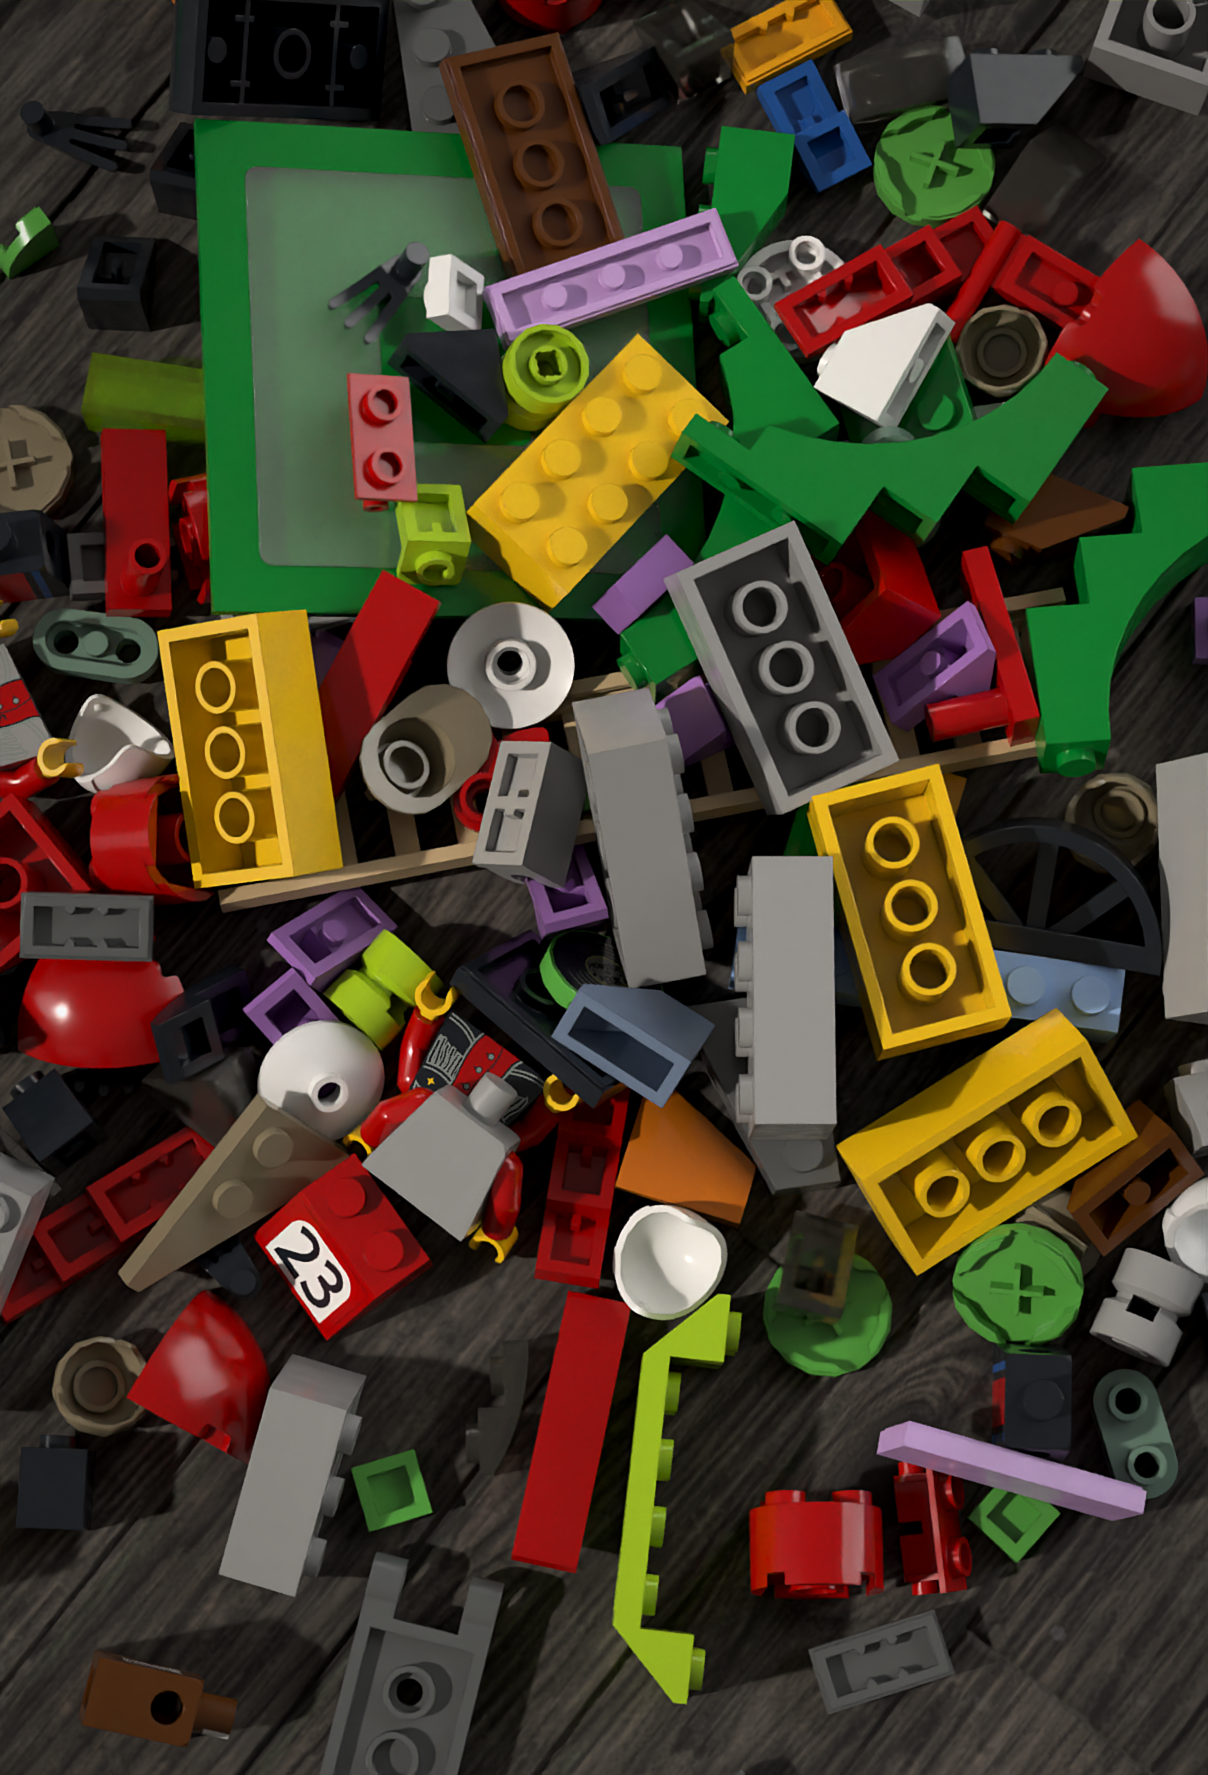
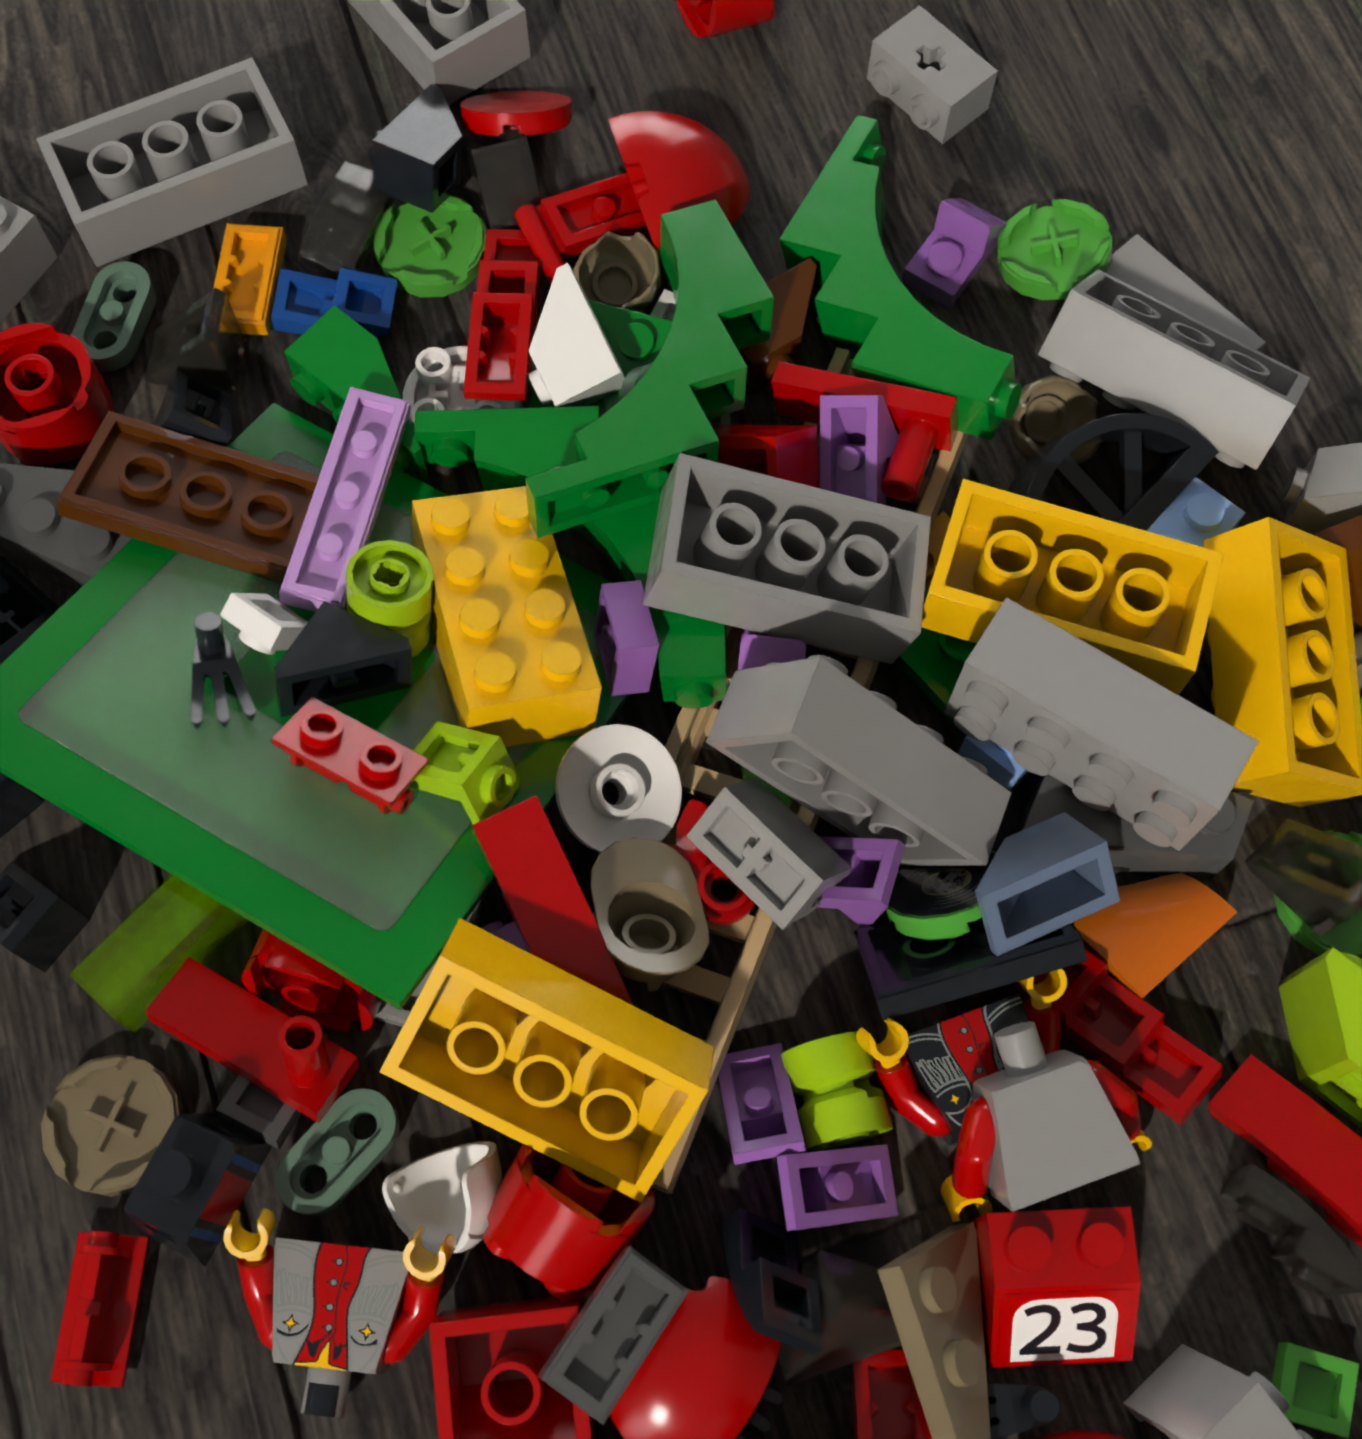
camera: 55 degrees left, 10 degrees down
white dish [257,1020,385,1141] -> none
white helmet [612,1205,727,1320] -> none
none -> red tile [460,91,572,136]

